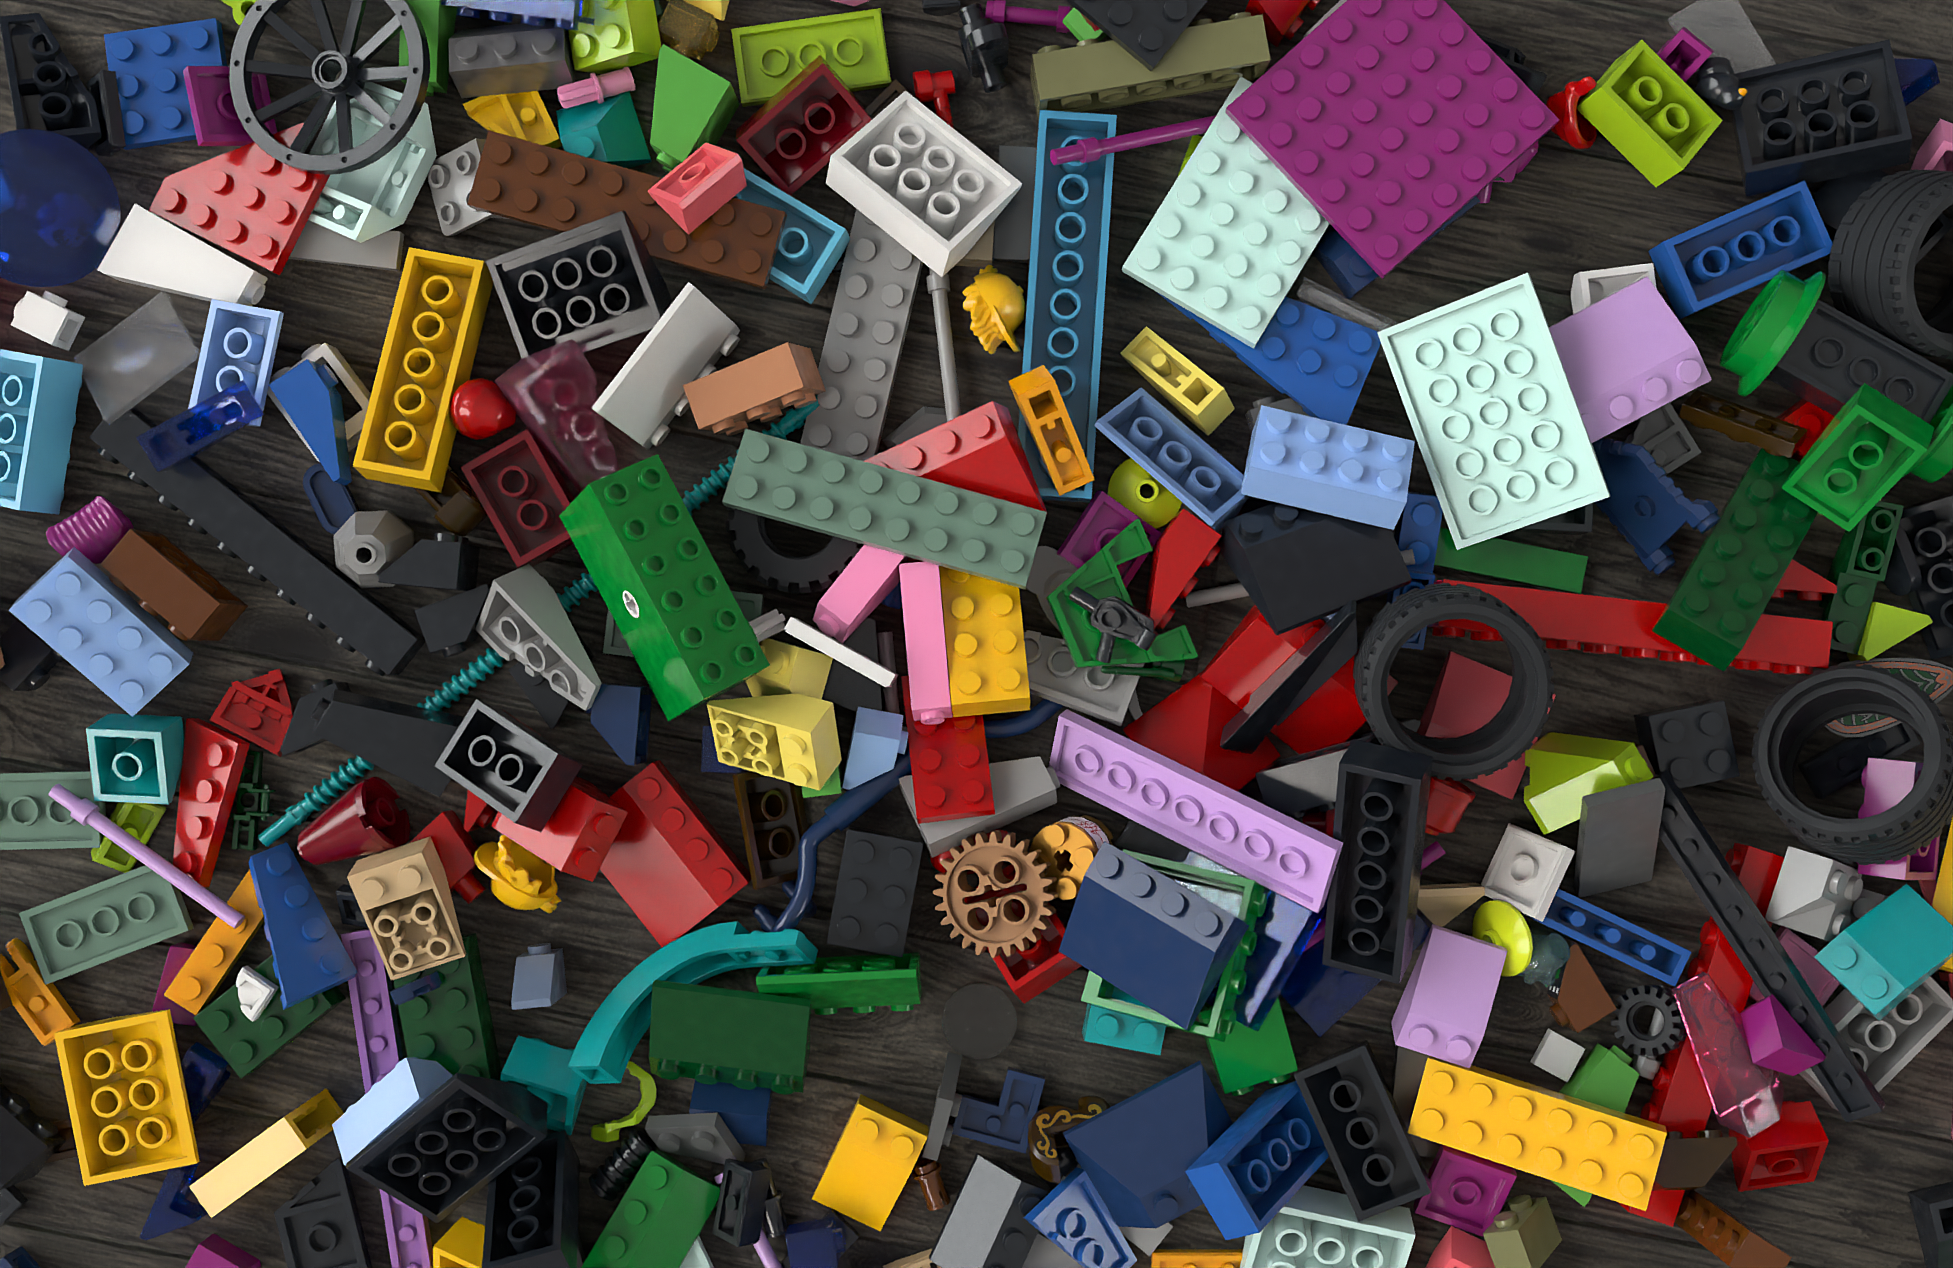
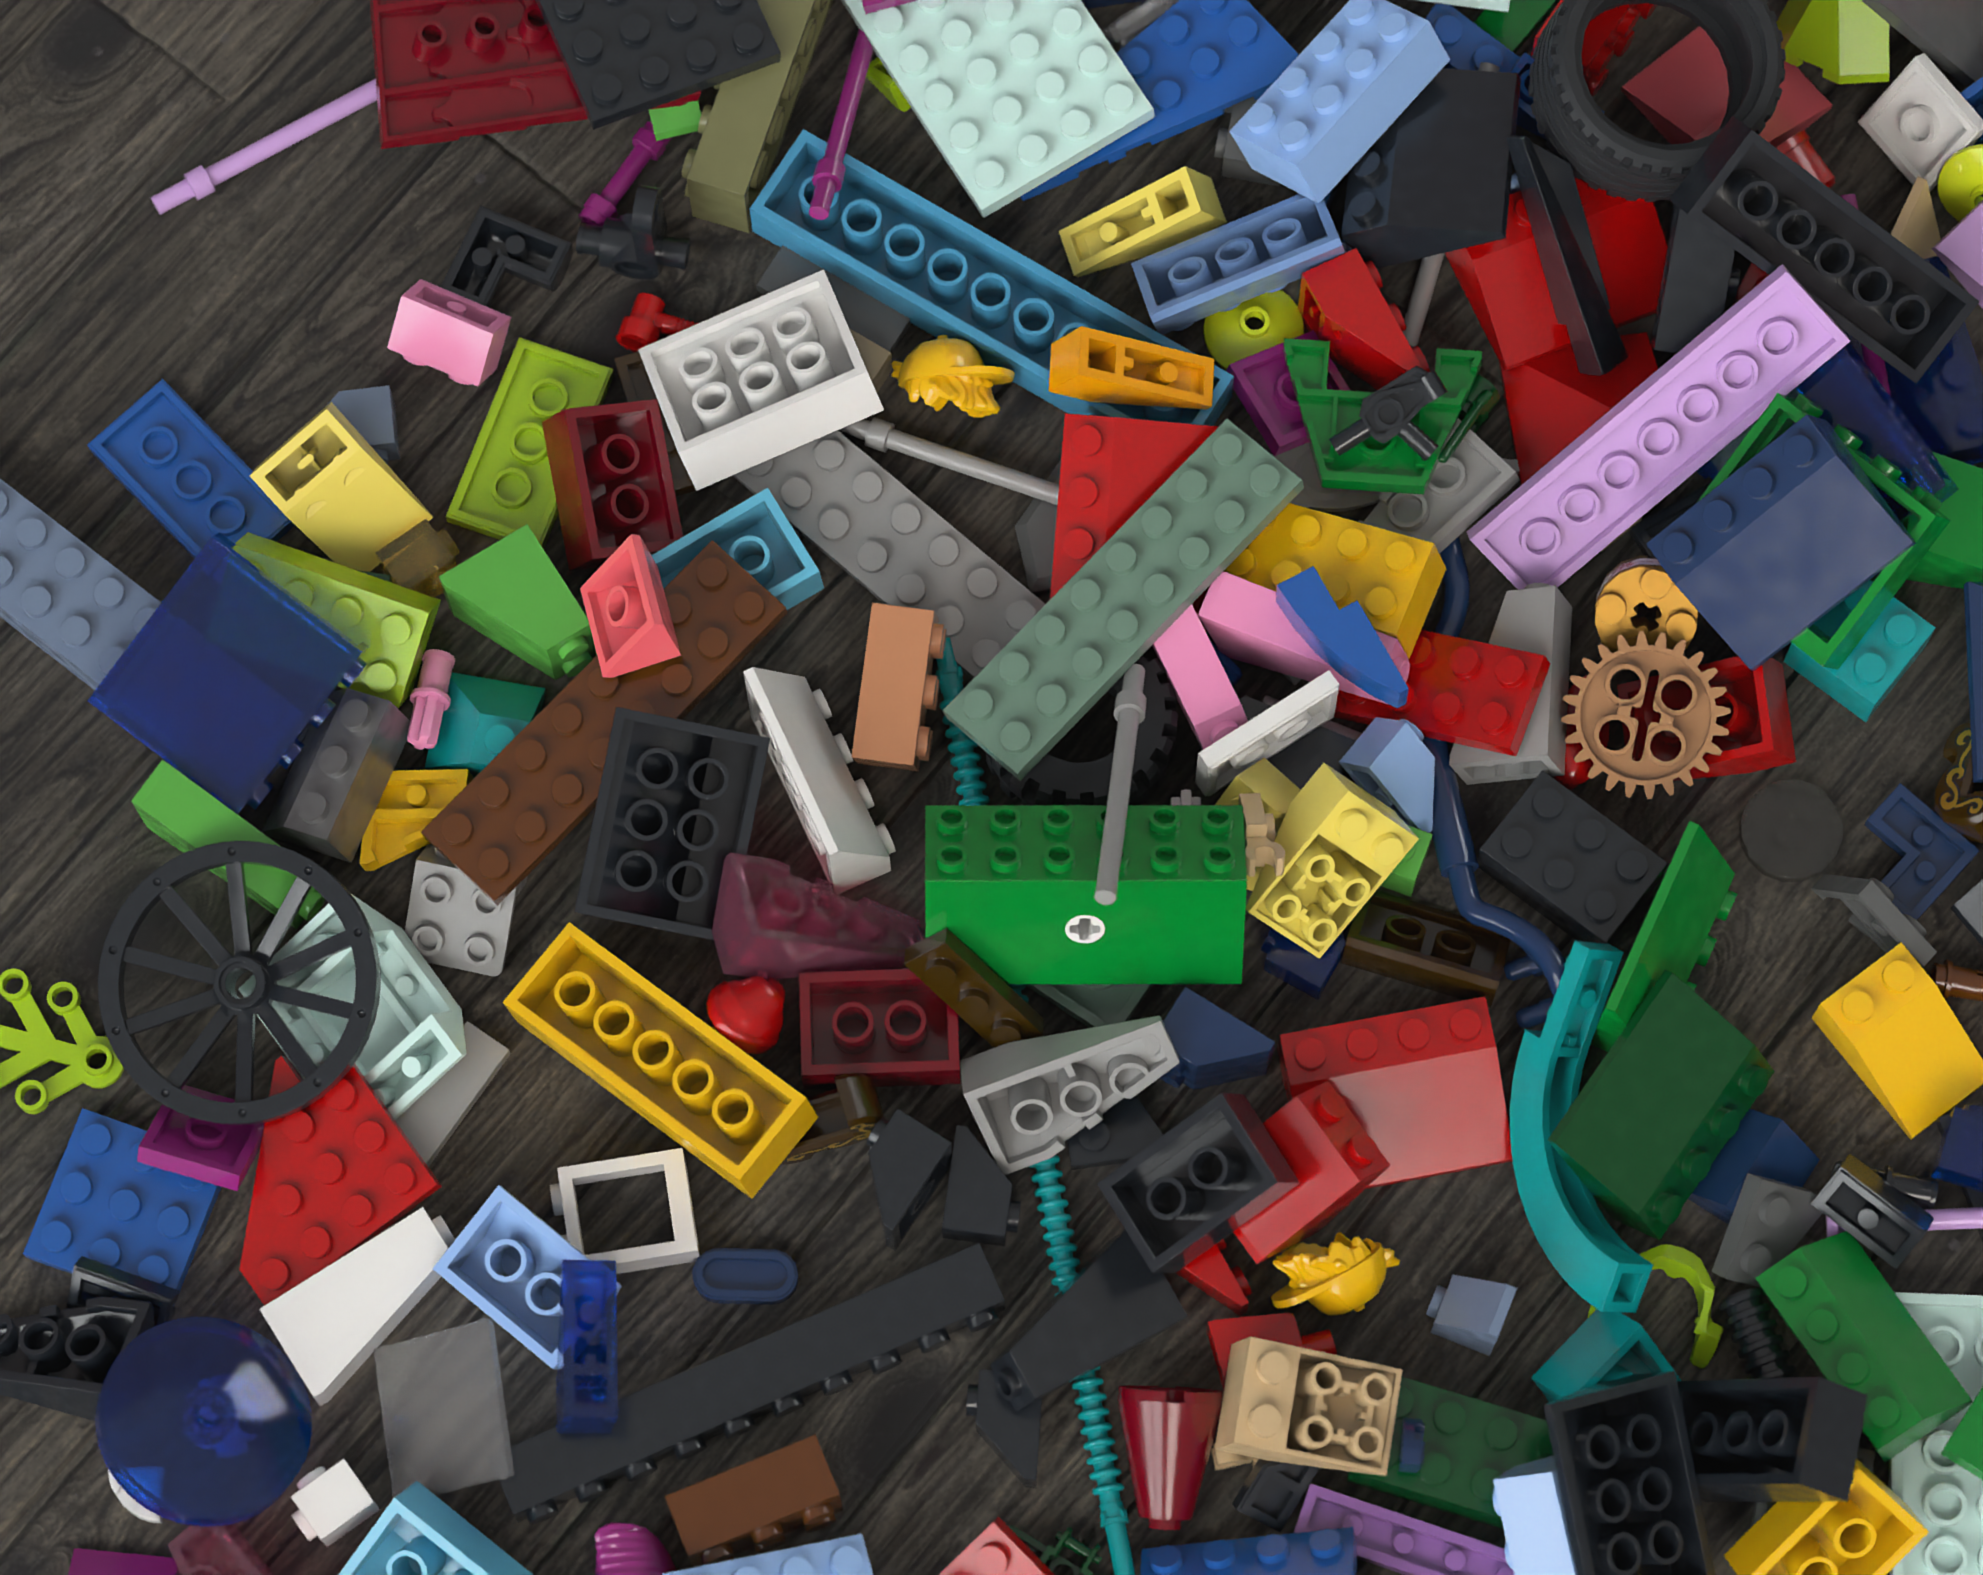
camera: 65 degrees left, 15 degrees down
red slope [210,669,295,757] -> none
blue slope [269,359,352,485] -> none
light grey cone [334,510,415,588] -> none
none -> dark brown plate [904,928,1044,1048]
none -> light grey bar [1095,663,1147,905]
none -> tan plate [1238,793,1285,877]
none -> blue slope [1276,566,1409,708]

